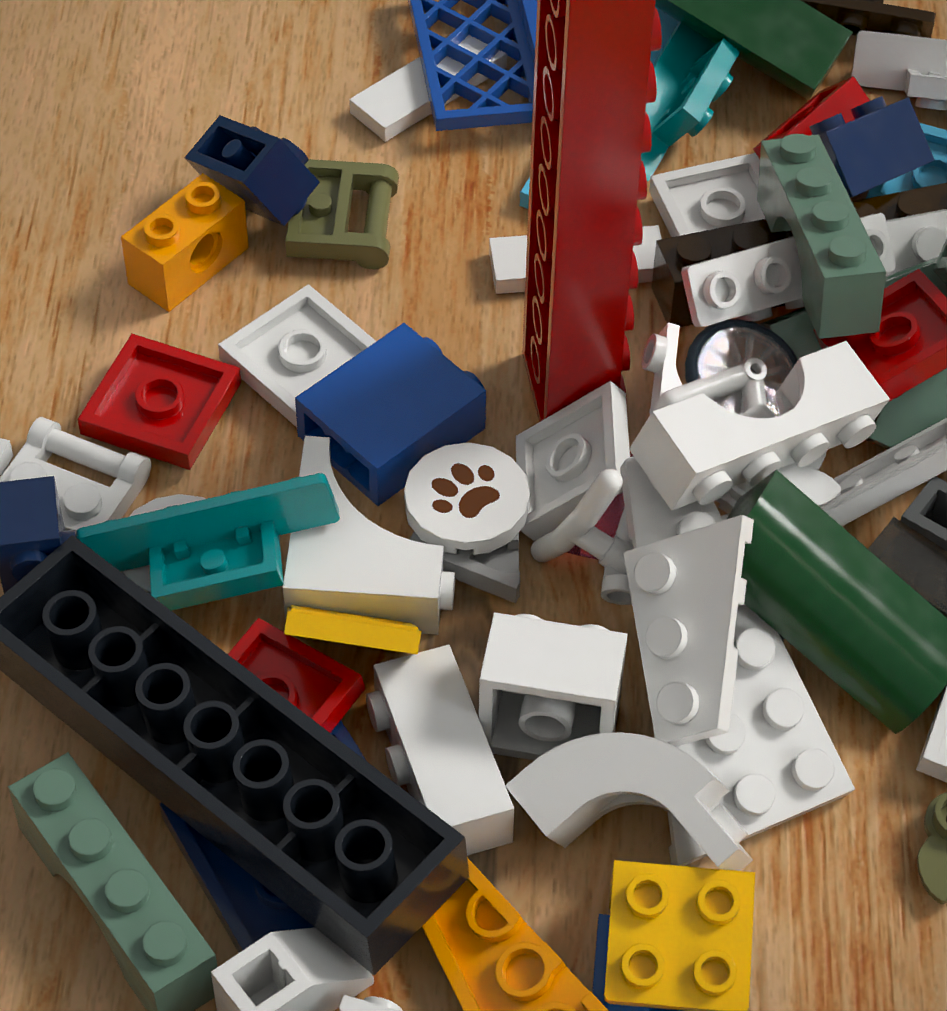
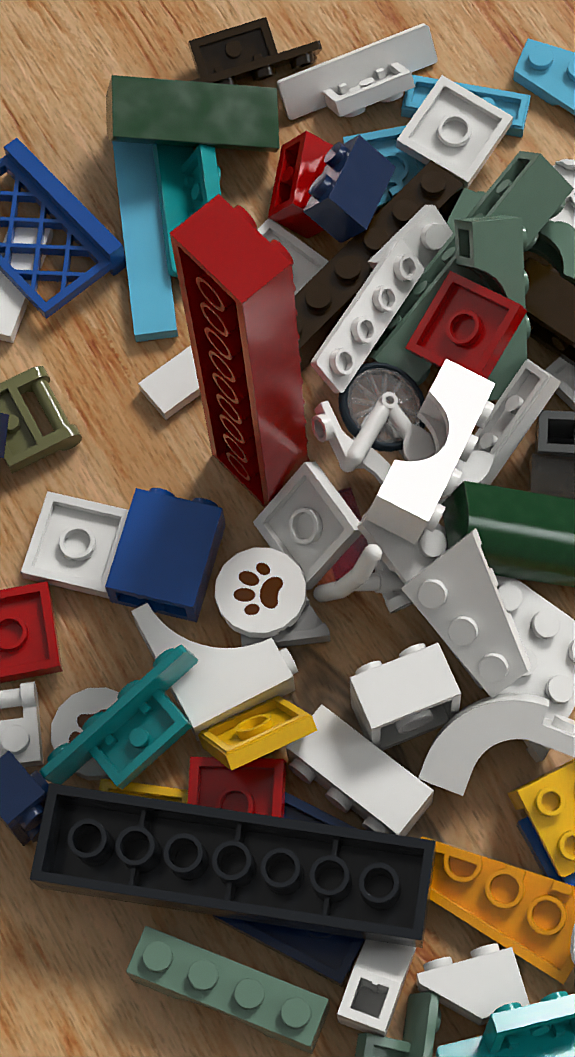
camera: 25 degrees left, 15 degrees up
sand green arch [757,134,886,339] -> none

